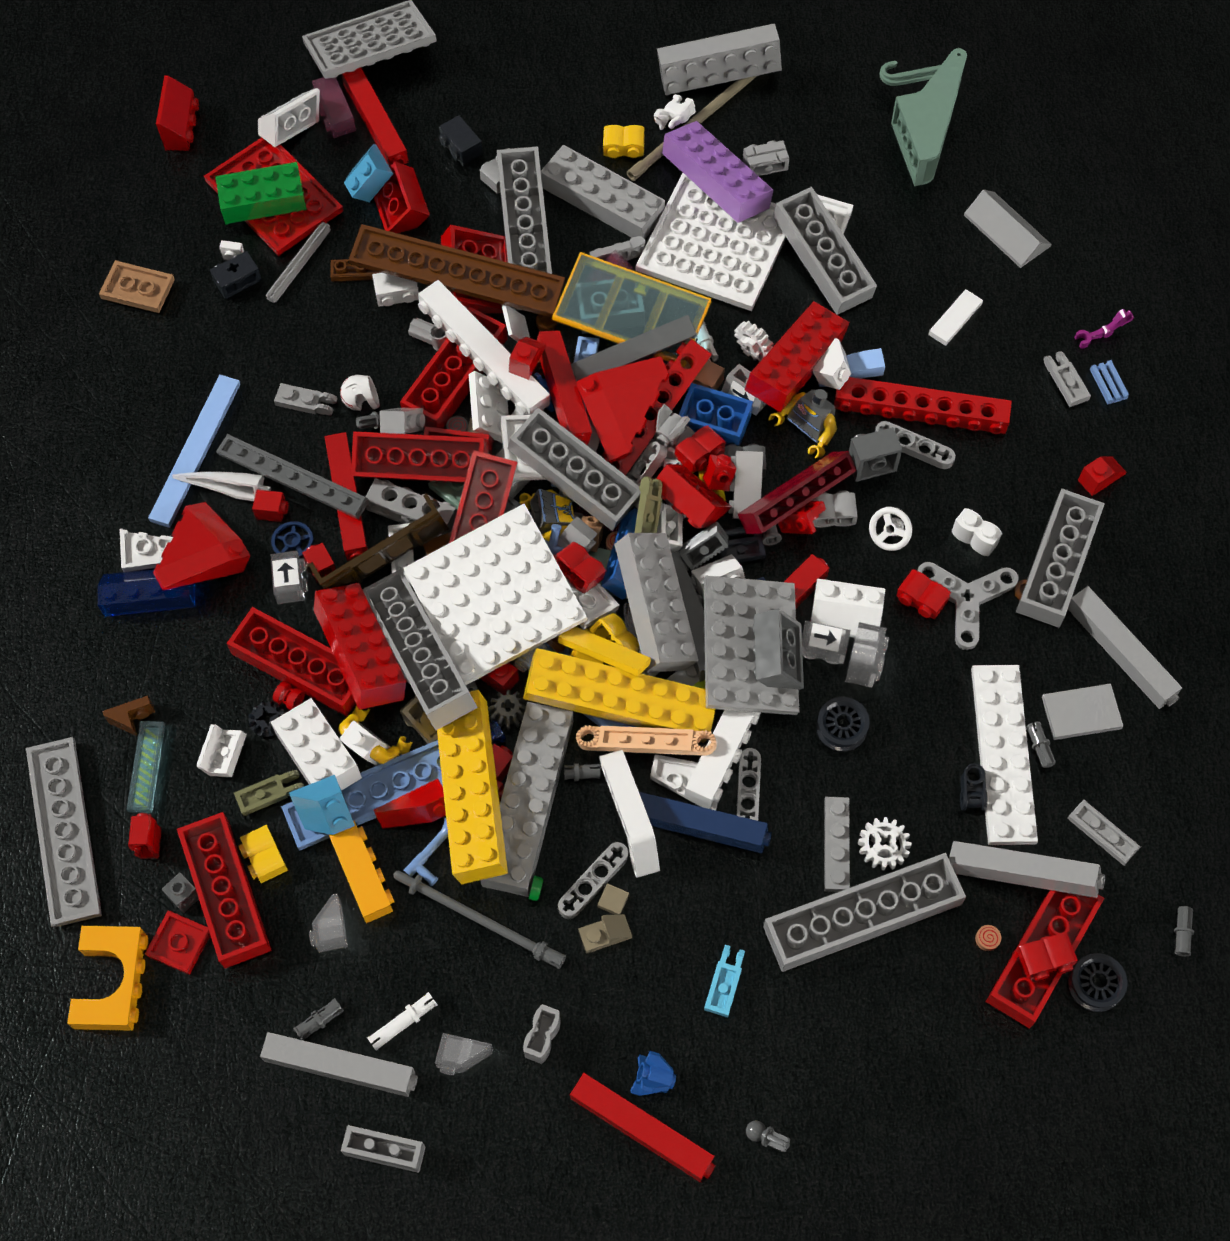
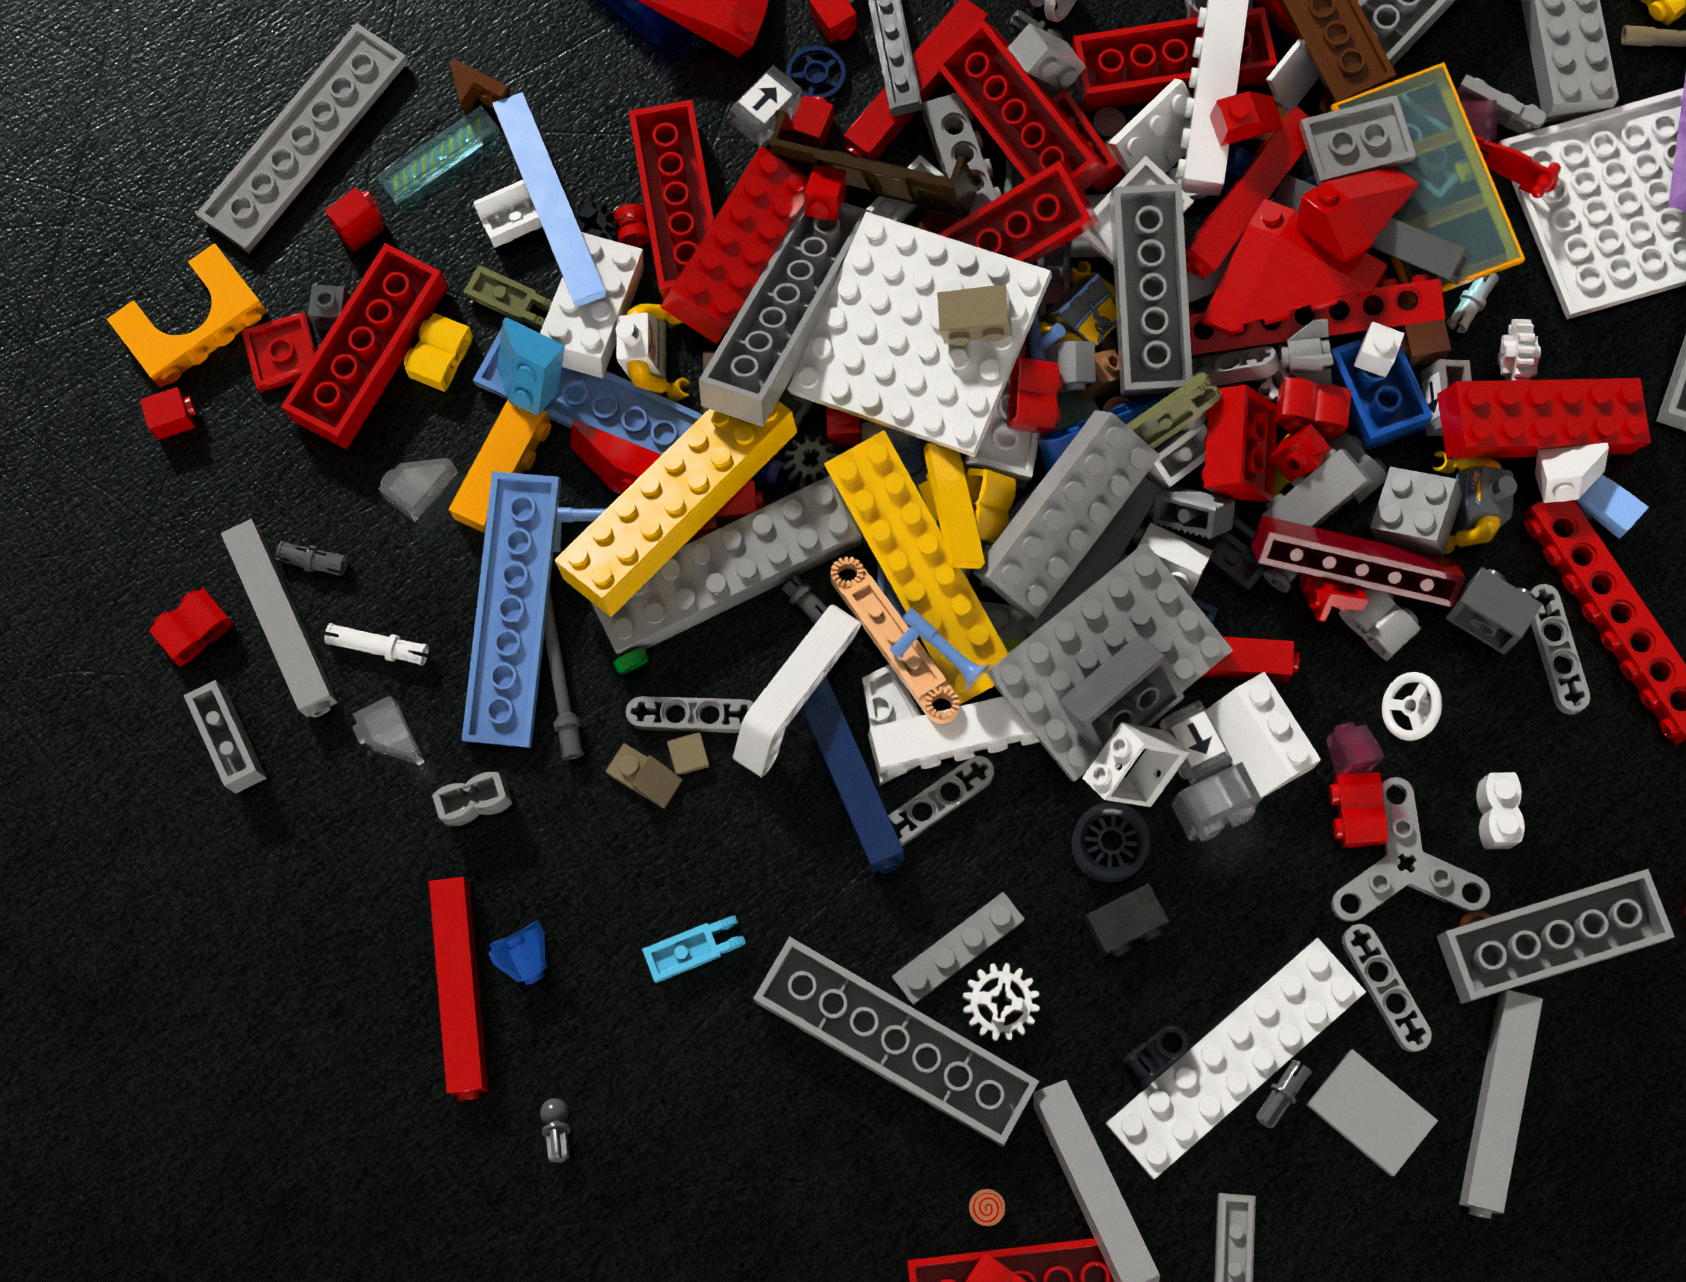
camera: 55 degrees right, 10 degrees up
none -> red brick [140,387,197,440]
none -> red brick [149,588,233,666]
none -> medium blue plate [462,471,561,748]
none -> light blue tile [492,92,607,308]
none -> red brick [804,164,846,221]
none -> medium blue piece [890,608,990,691]
none -> dark tan brick [937,284,1012,346]
none -> white window [1082,722,1190,807]
none -> pearl dark grey brick [1084,883,1169,958]
none -> red wedge [1296,166,1419,263]
none -> light grey plate [1299,95,1417,186]
none -> clear pink slope [1326,722,1384,776]
none -> light grey beam [1342,924,1432,1052]
none -> white brick [1354,322,1405,378]
none -> light grey brick [1370,467,1463,557]
none -> red piece [1475,136,1561,199]

